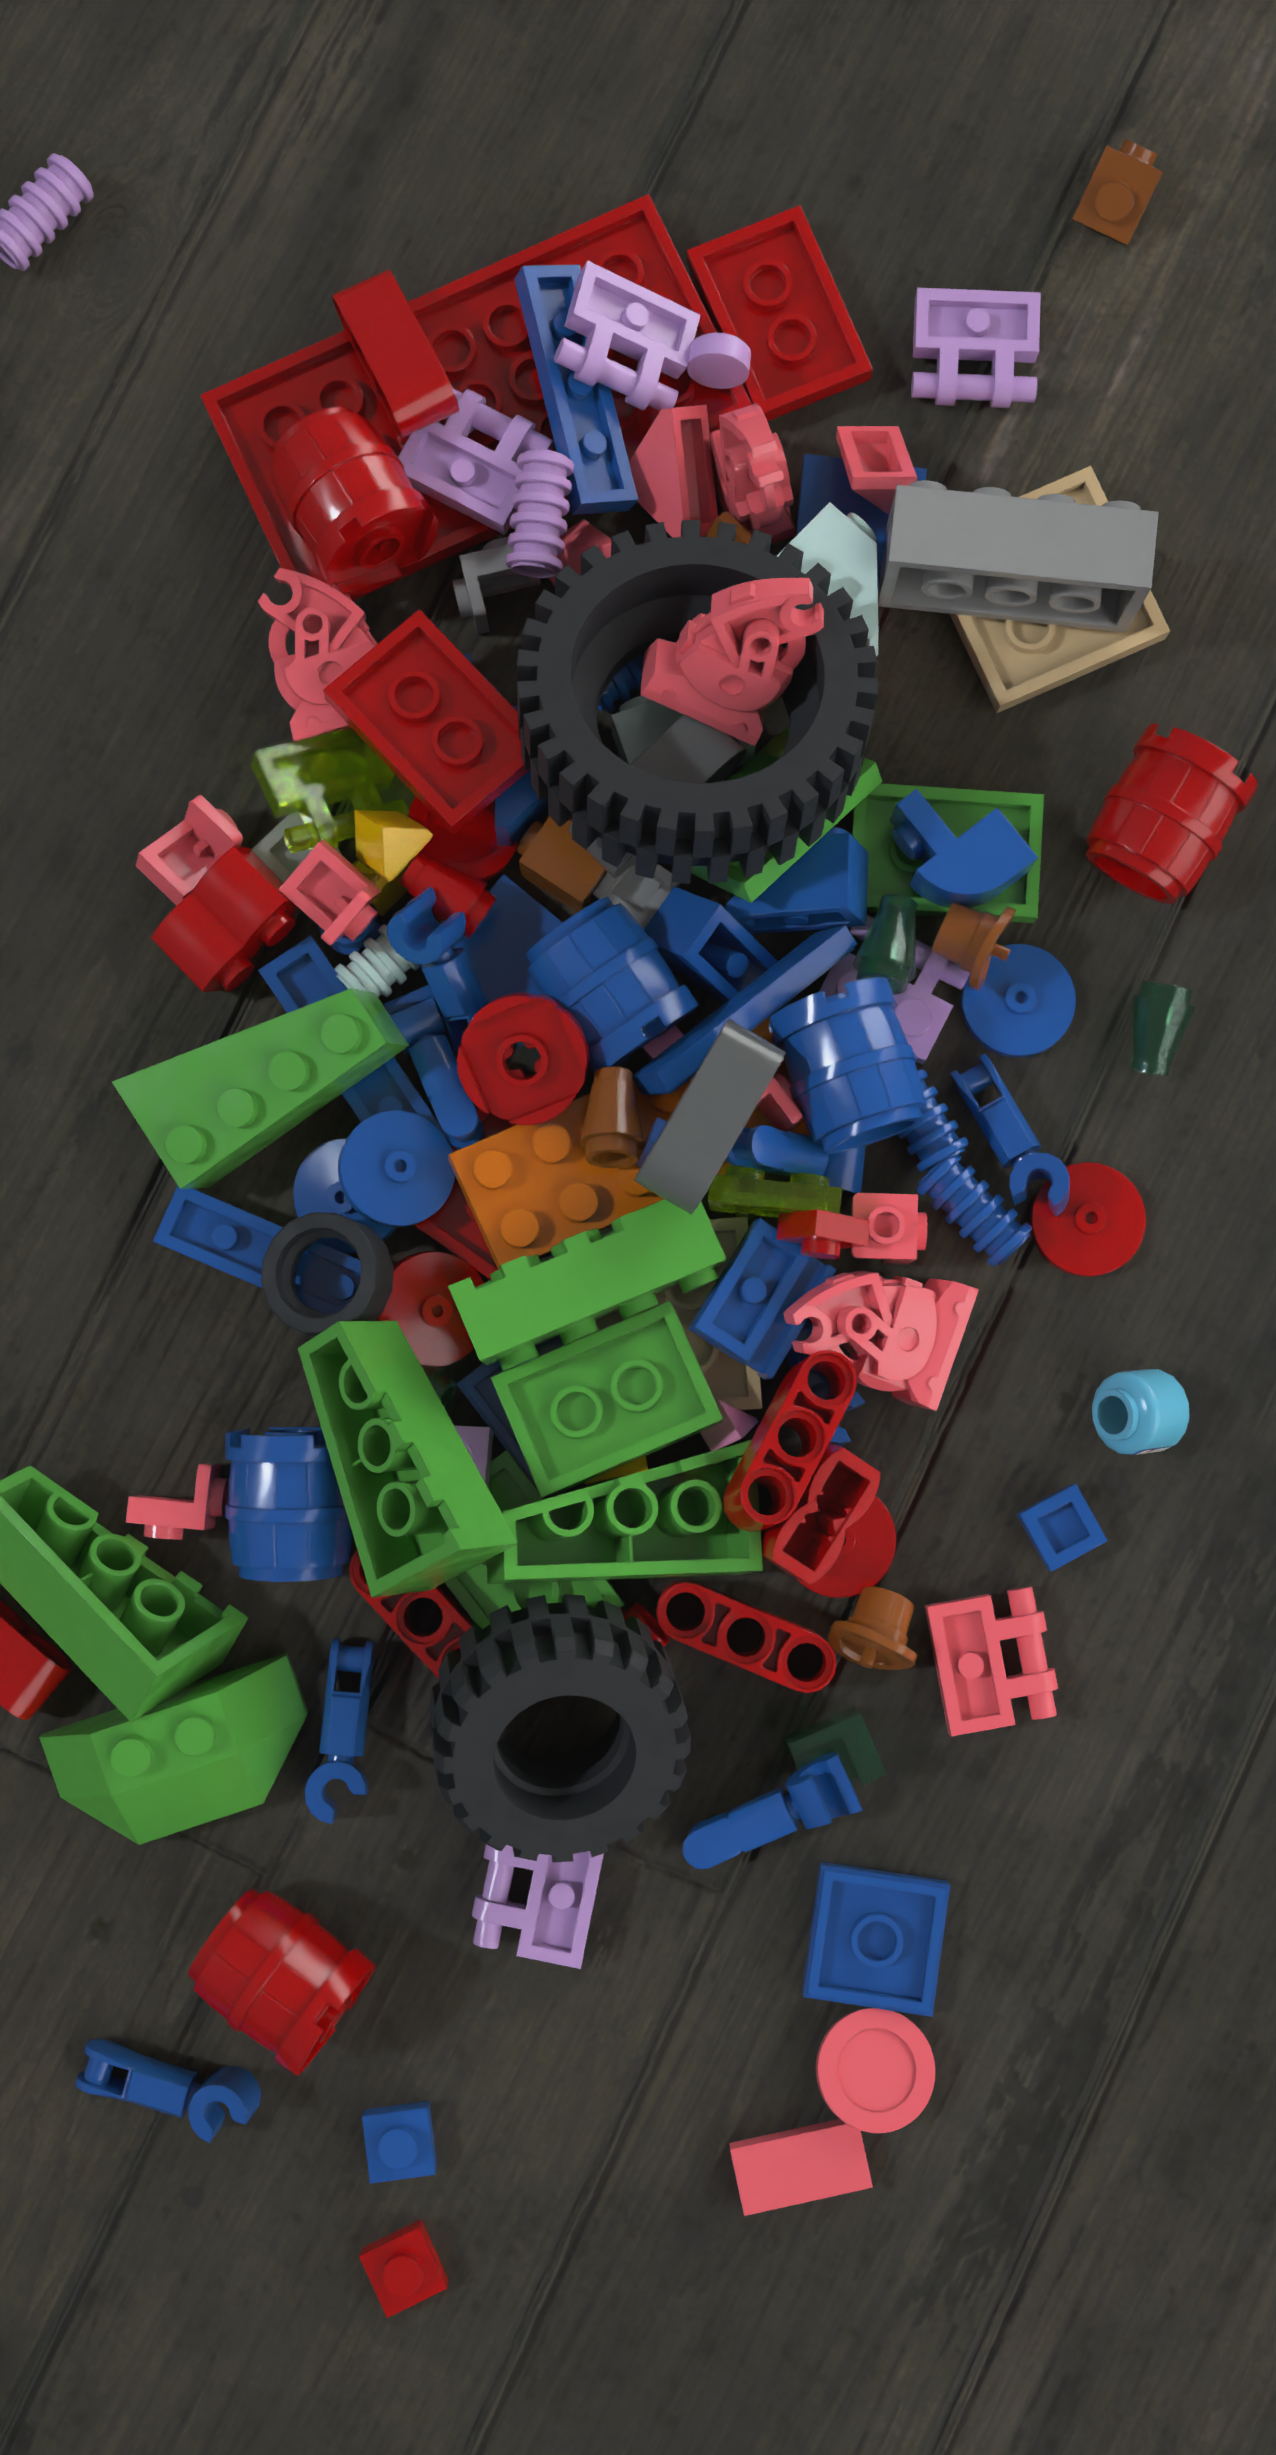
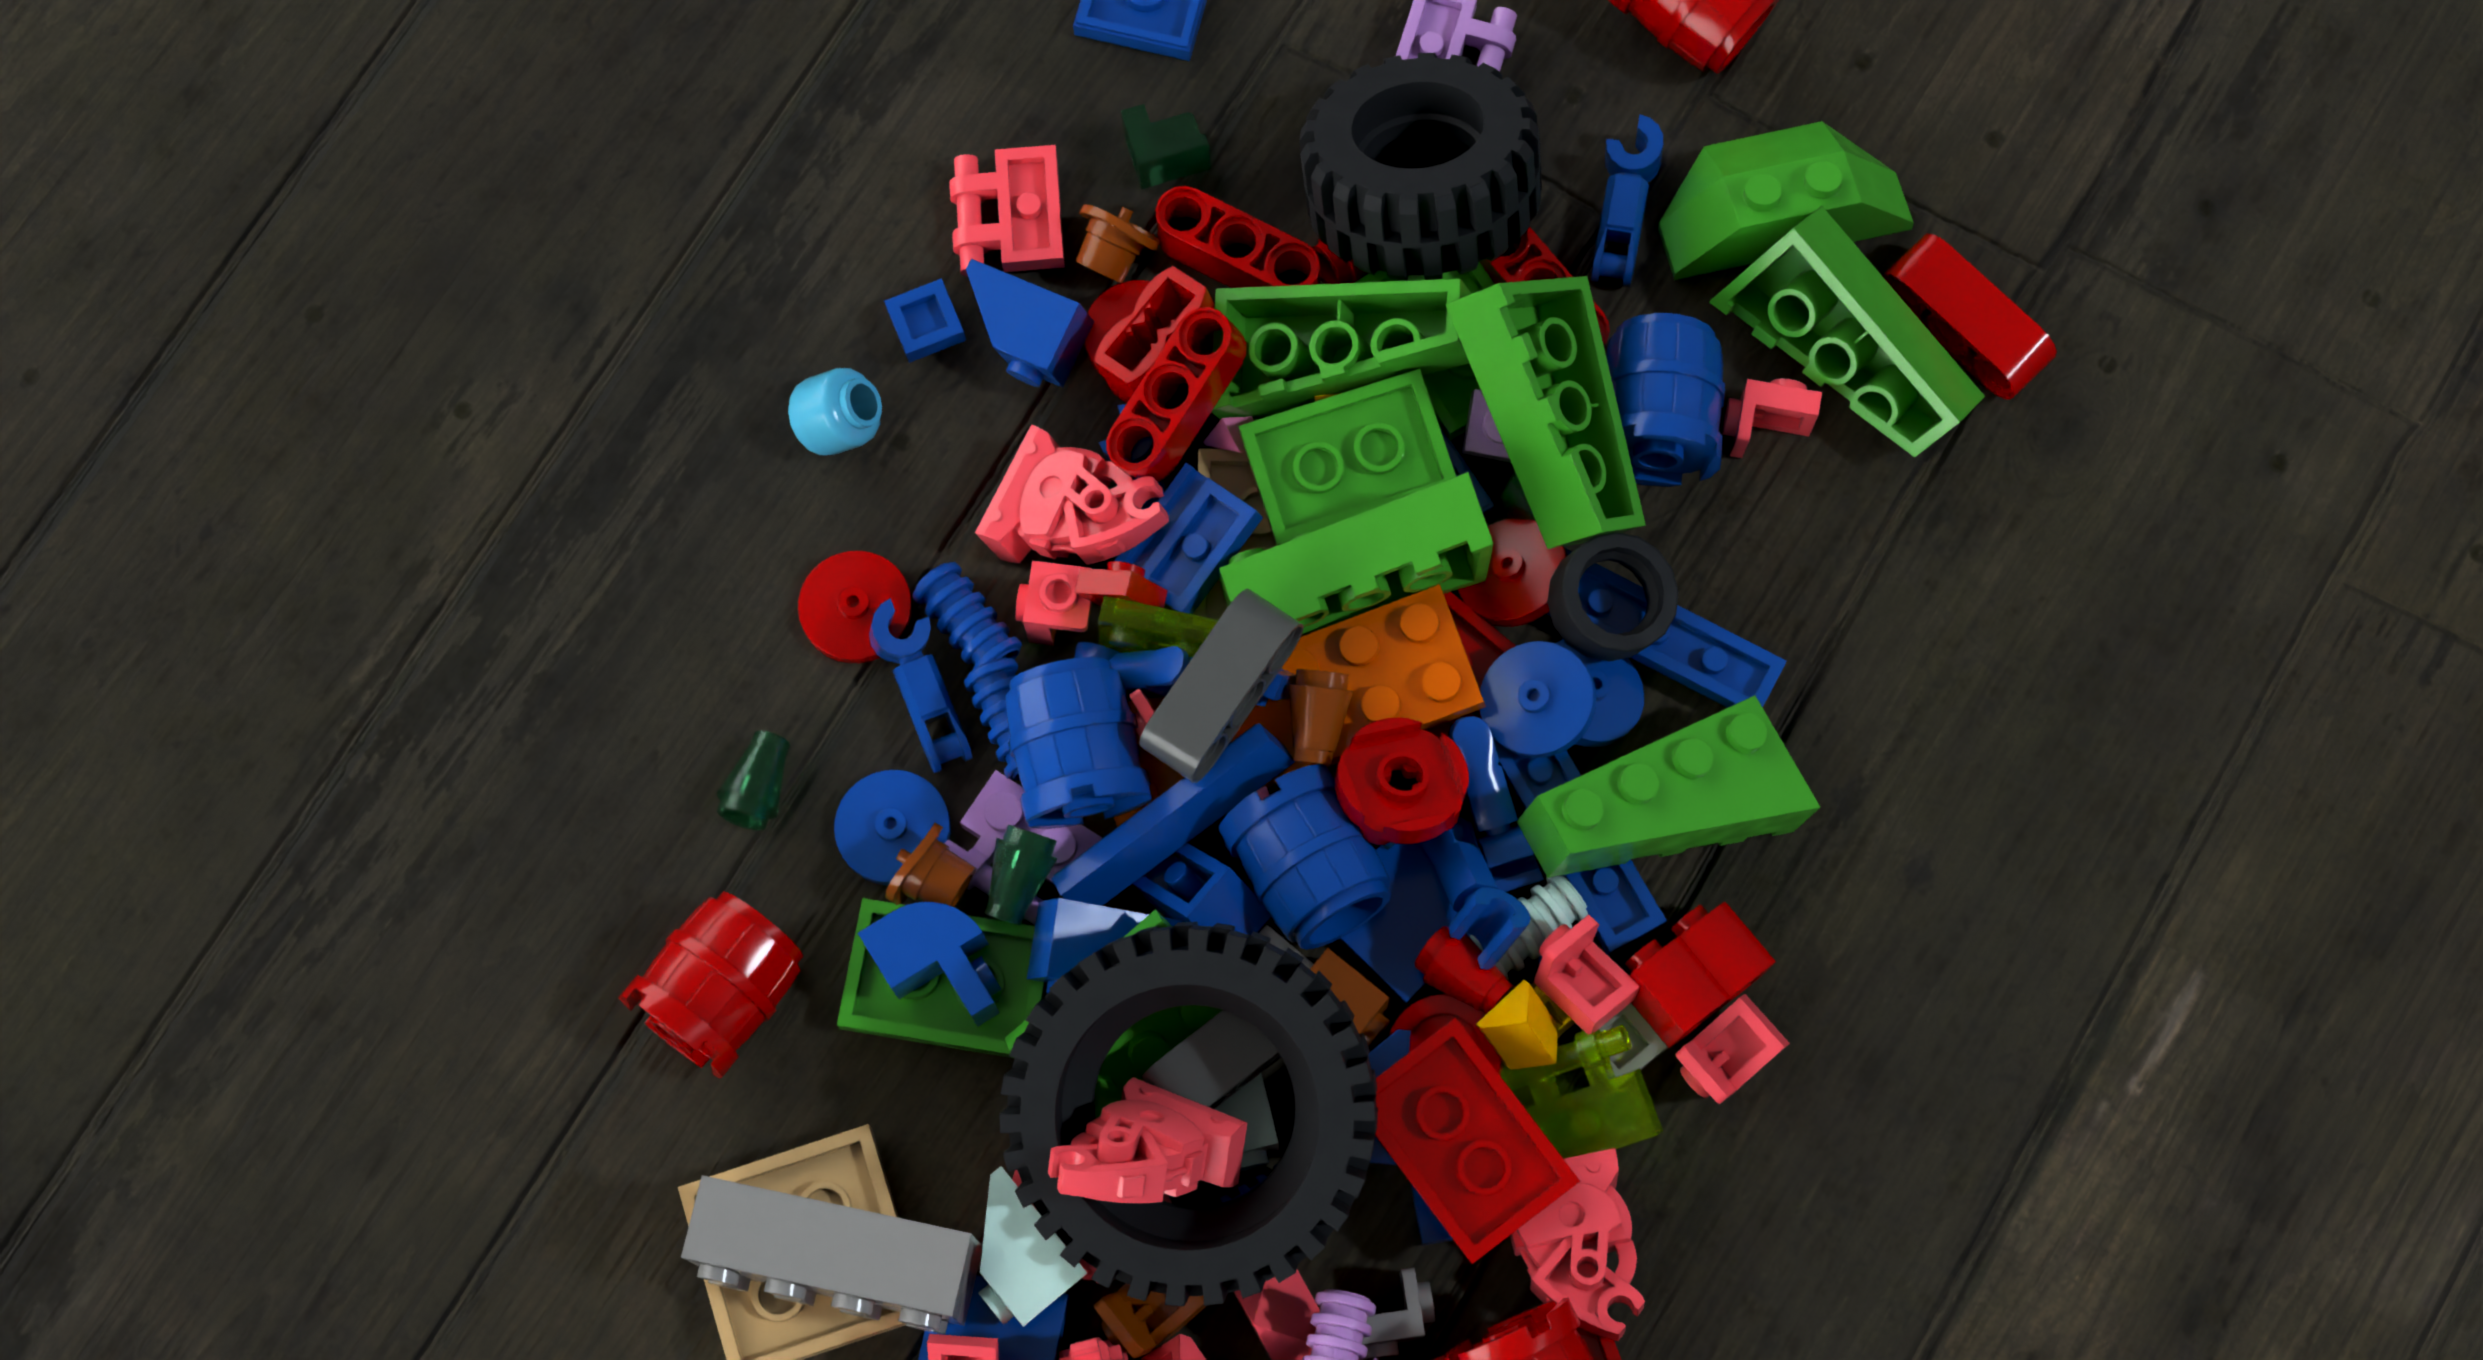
camera: 170 degrees left, 10 degrees down
blue piece [682,1752,863,1869] -> none
none -> blue slope [966,259,1094,388]

